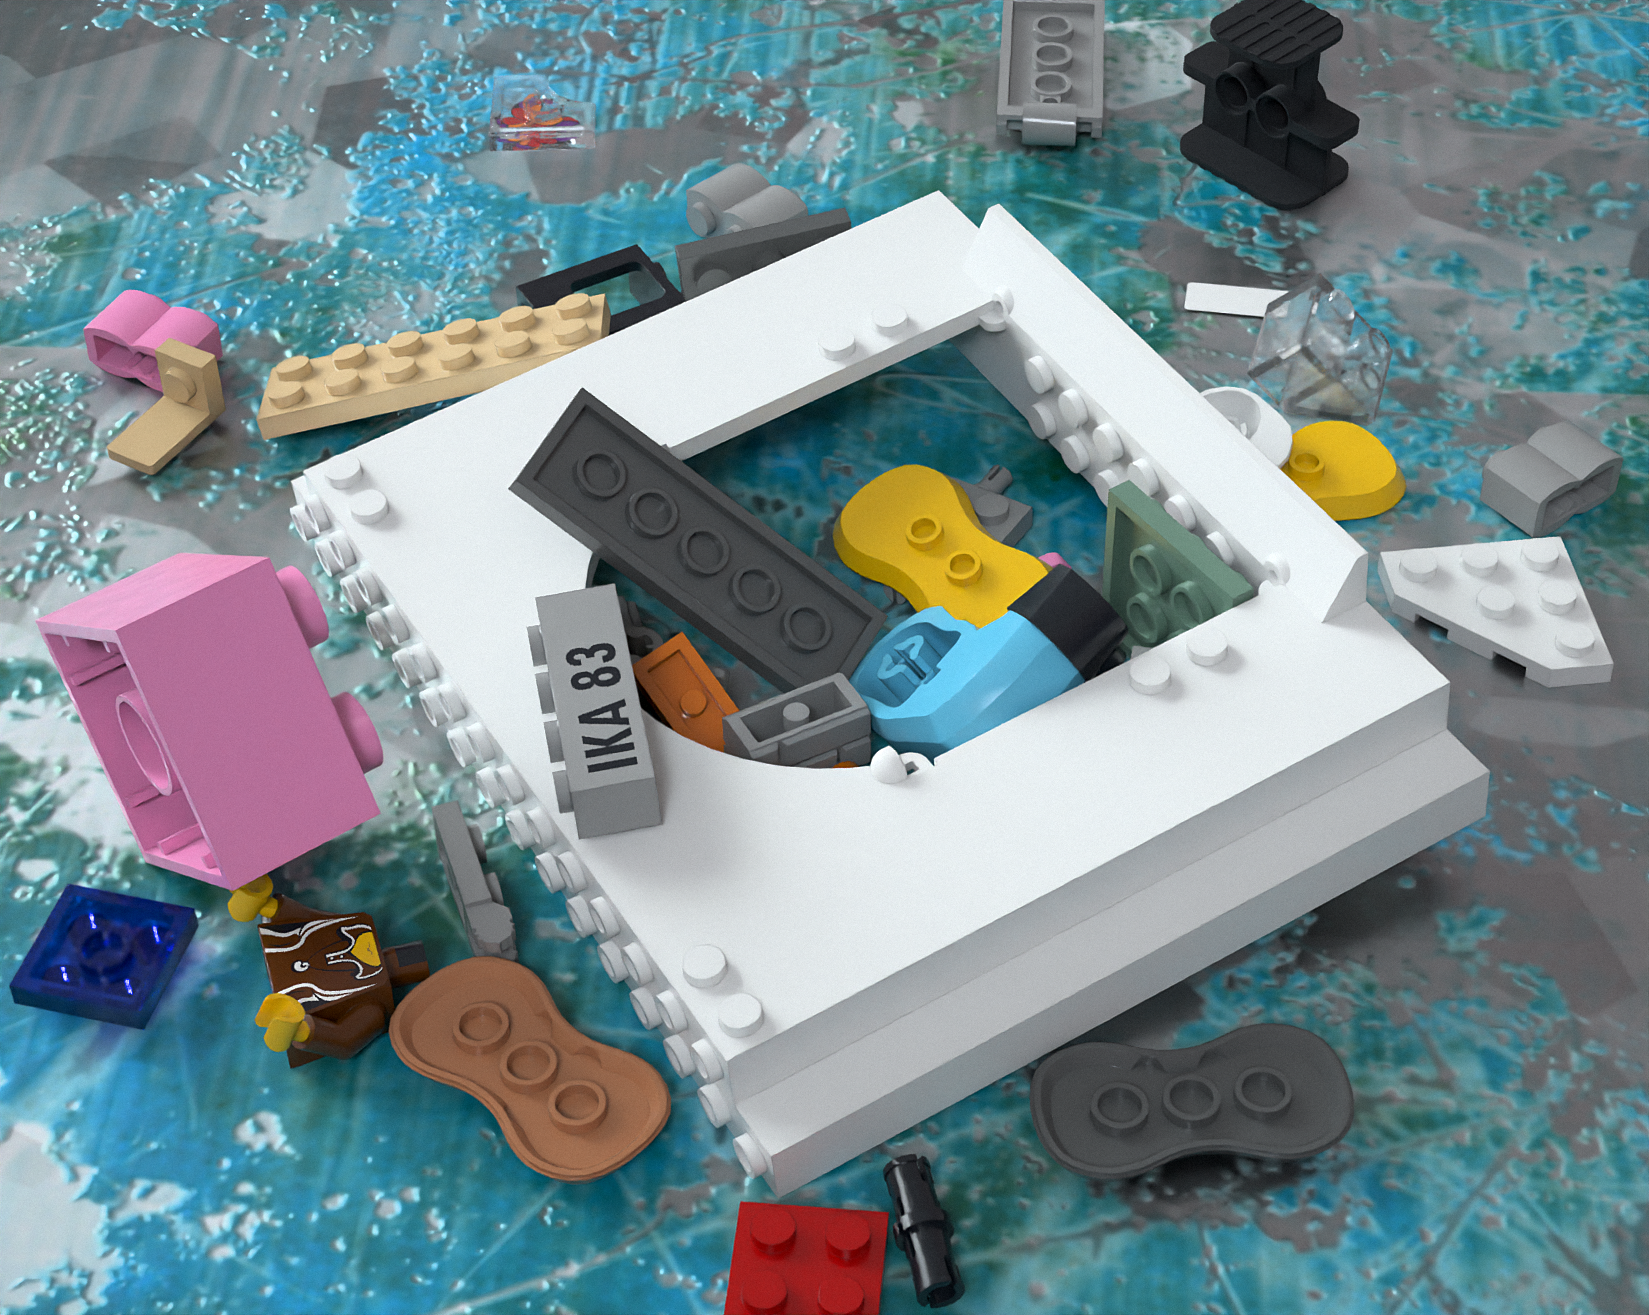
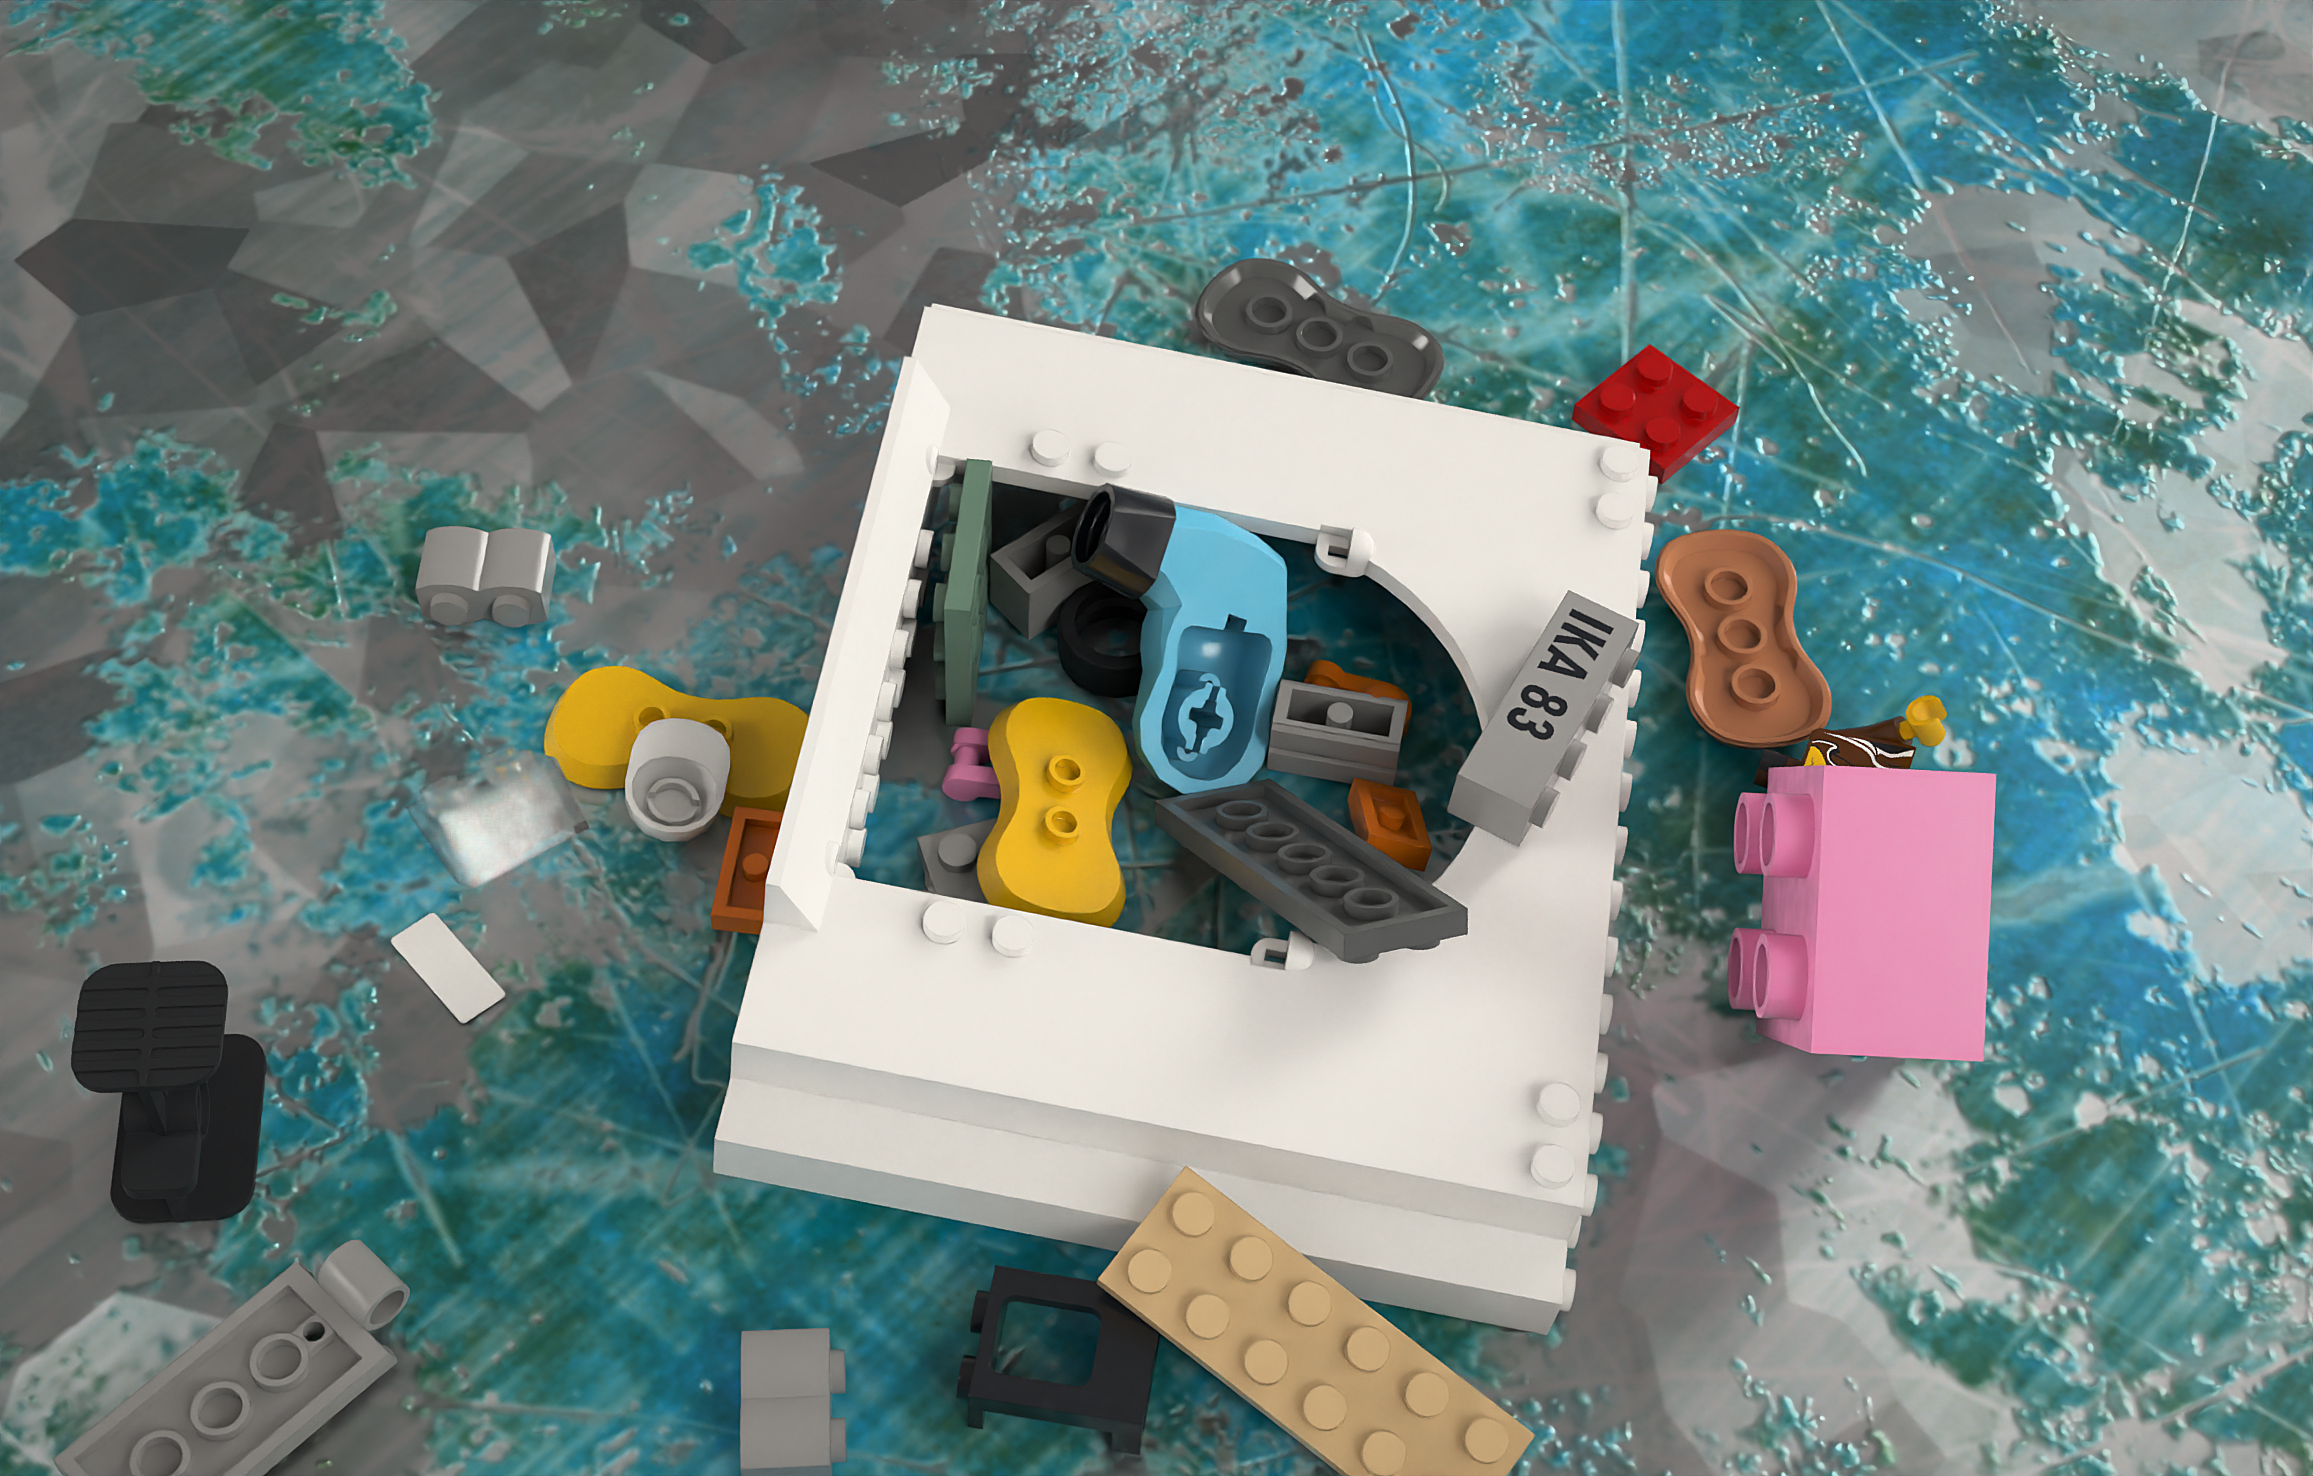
camera: 145 degrees left, 10 degrees up
clear blue plate [9,884,199,1030] -> none
light grey hinge [432,800,519,963] -> none
dark grey plate [675,207,852,302] -> none
black pin [883,1154,965,1308] -> none
white plate [1377,536,1614,688] -> none

